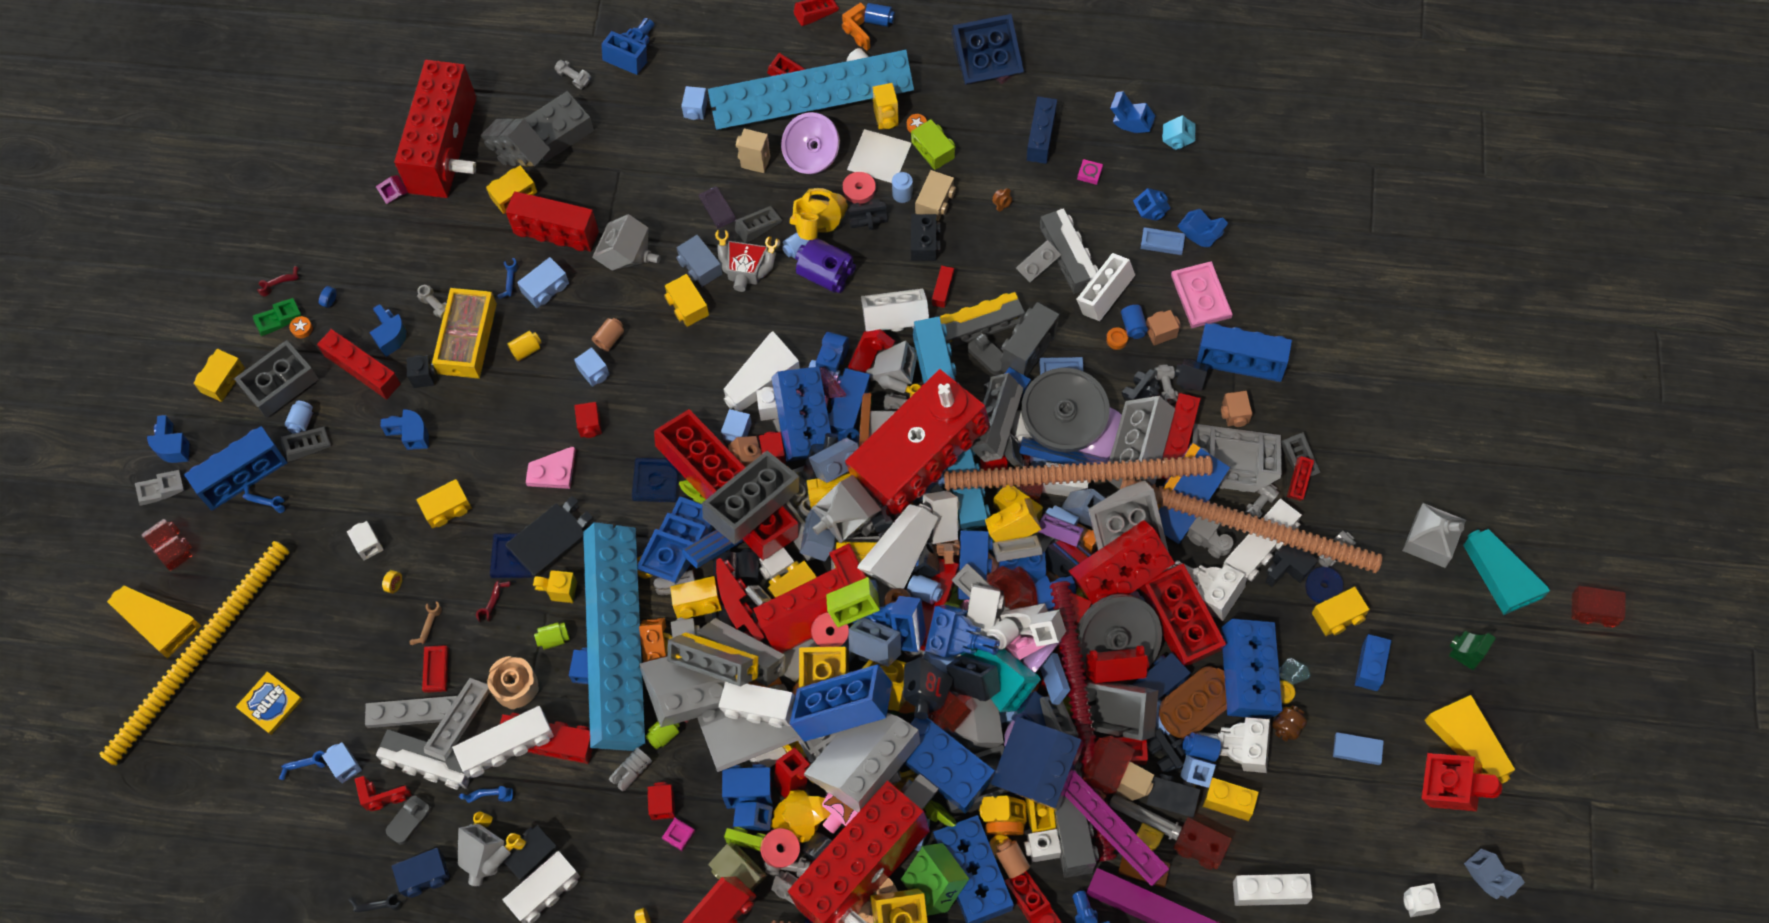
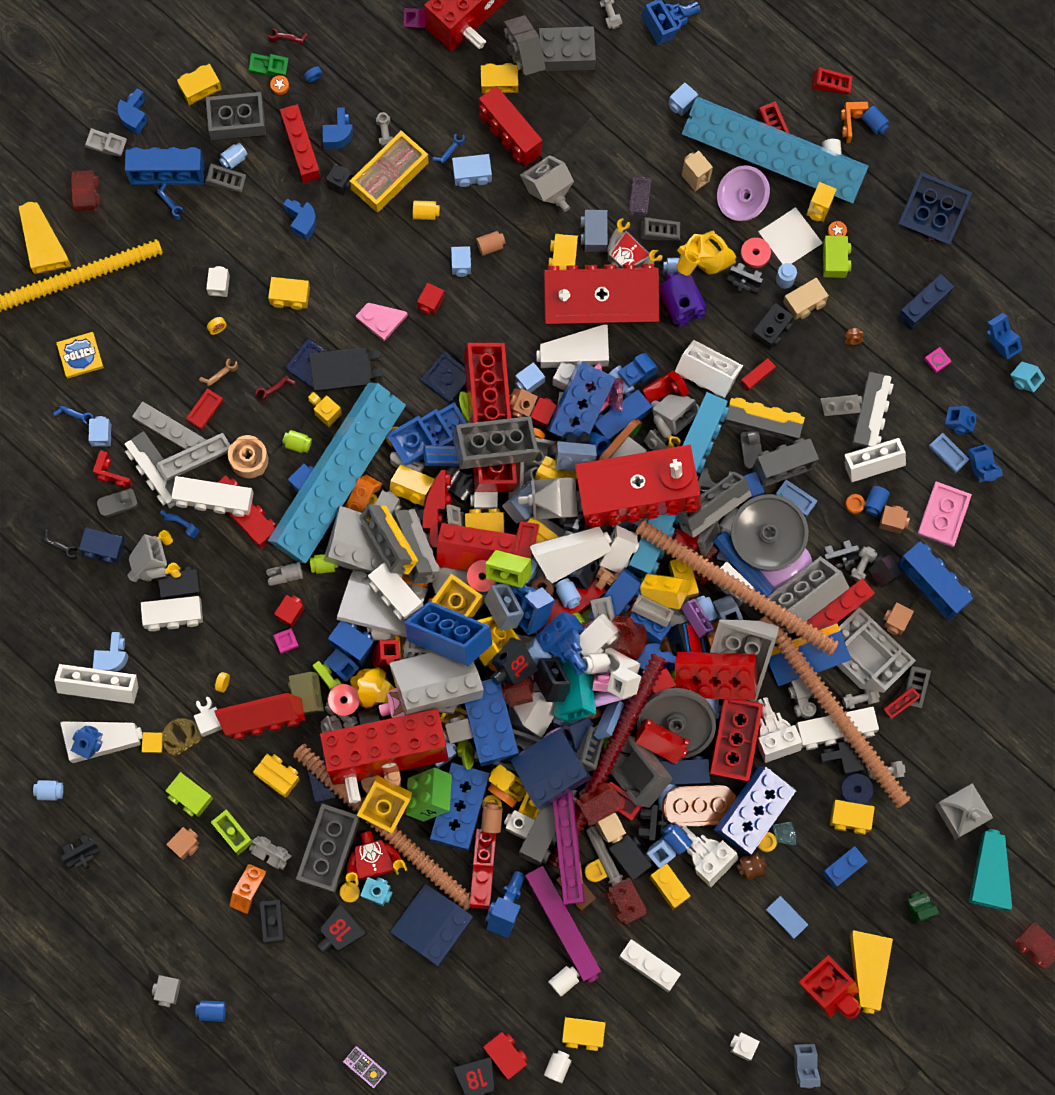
camera: 30 degrees right, 10 degrees up
none -> red piece [544,264,659,324]

